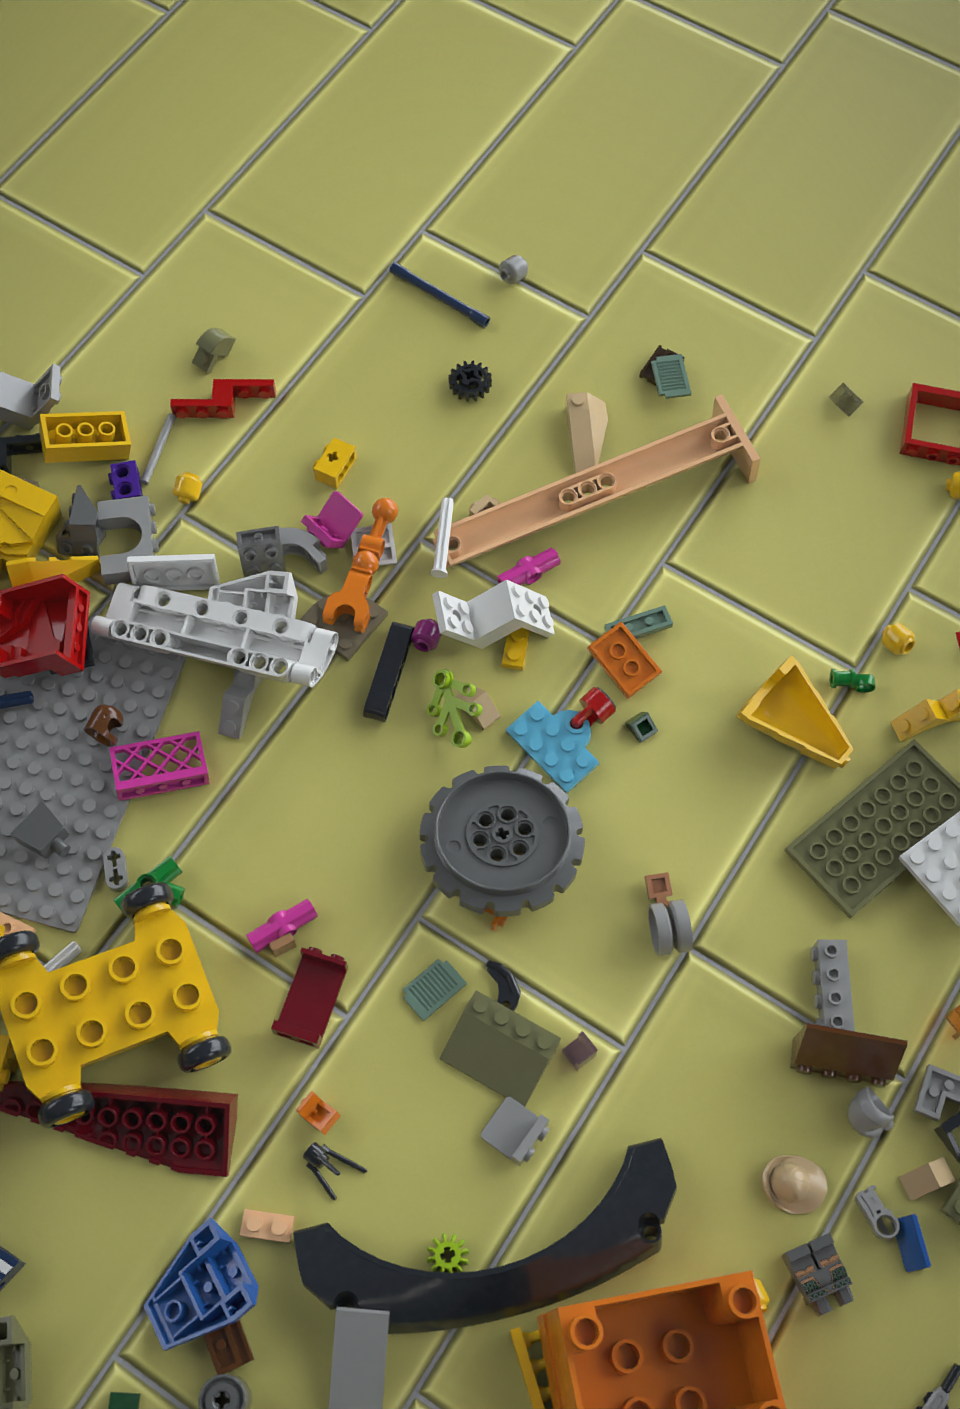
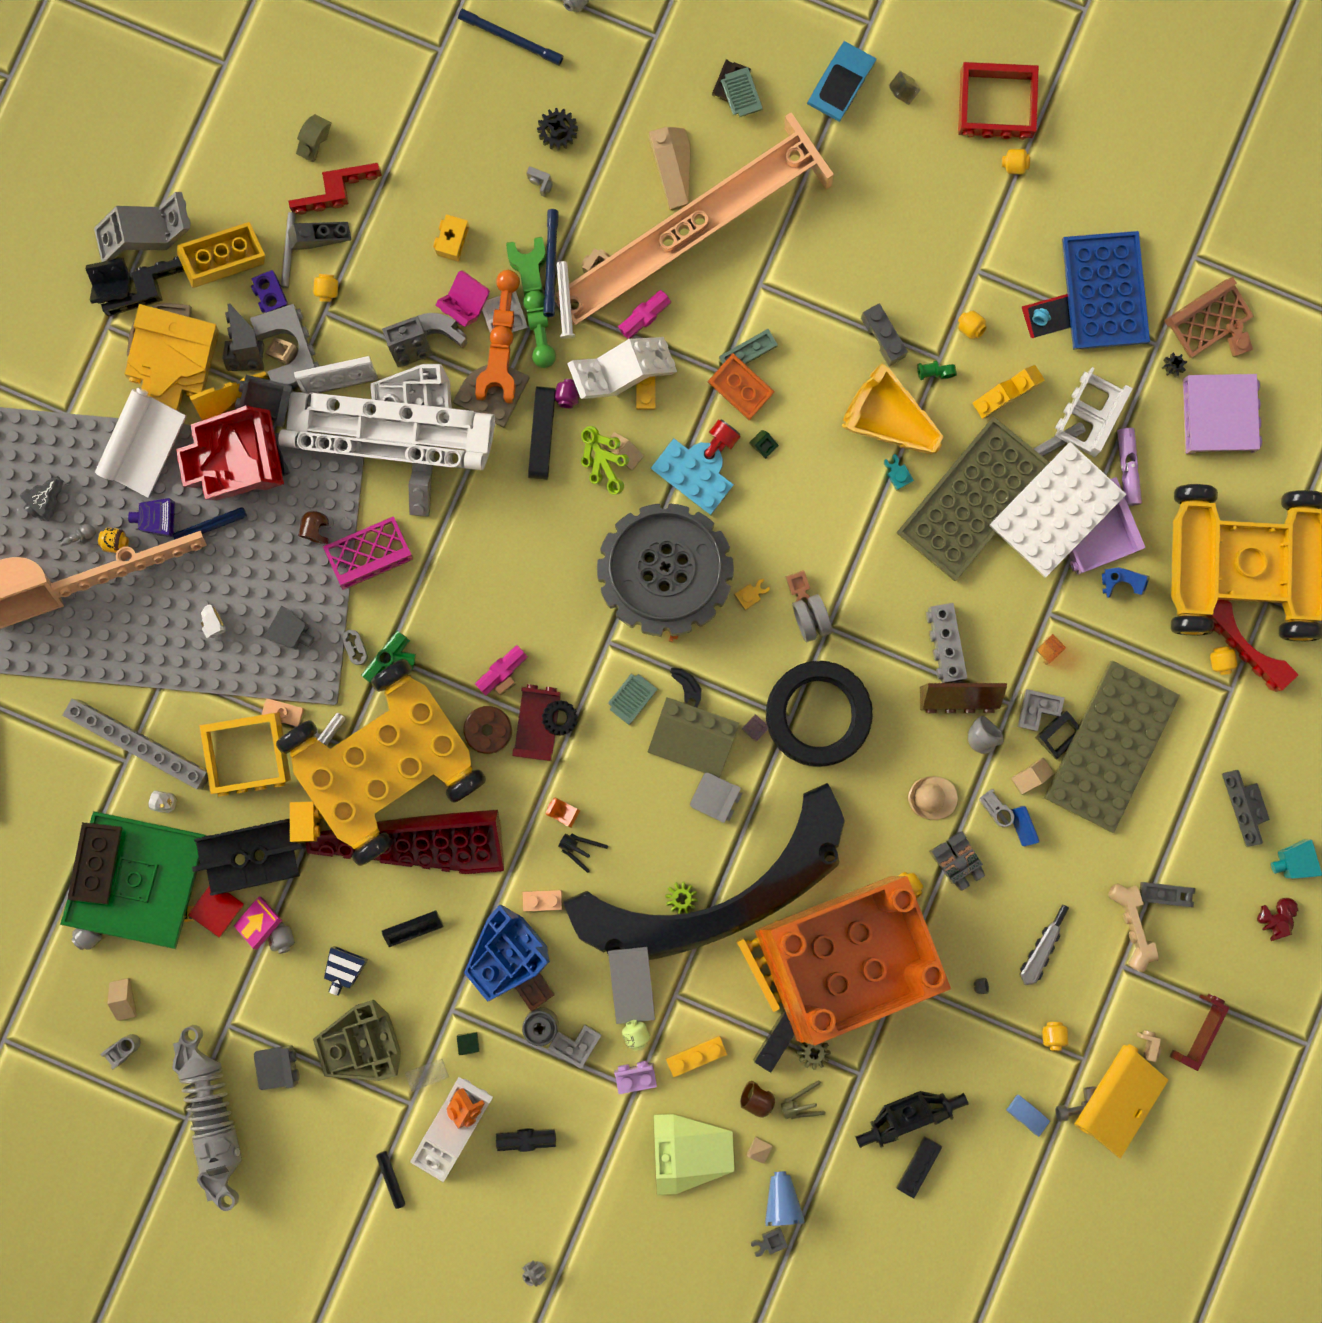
camera: 10 degrees left, 20 degrees up
none -> dark grey panel [235,375,292,427]
none -> tan slope [265,337,298,365]
none -> dark grey slope [288,222,351,250]
none -> black plate [382,910,444,947]
none -> reddish brown plate [464,706,513,754]
none -> bright green piece [506,237,556,368]
none -> light grey bracket [526,166,553,197]
none -> black tyre [542,700,578,735]
none -> dark blue piece [543,209,559,317]
none -> yellow plate [734,579,770,610]
none -> black tyre [766,661,873,767]
none -> slope [807,41,877,122]
none -> dark grey arch [861,303,908,366]
none -> teal plate [884,454,914,491]

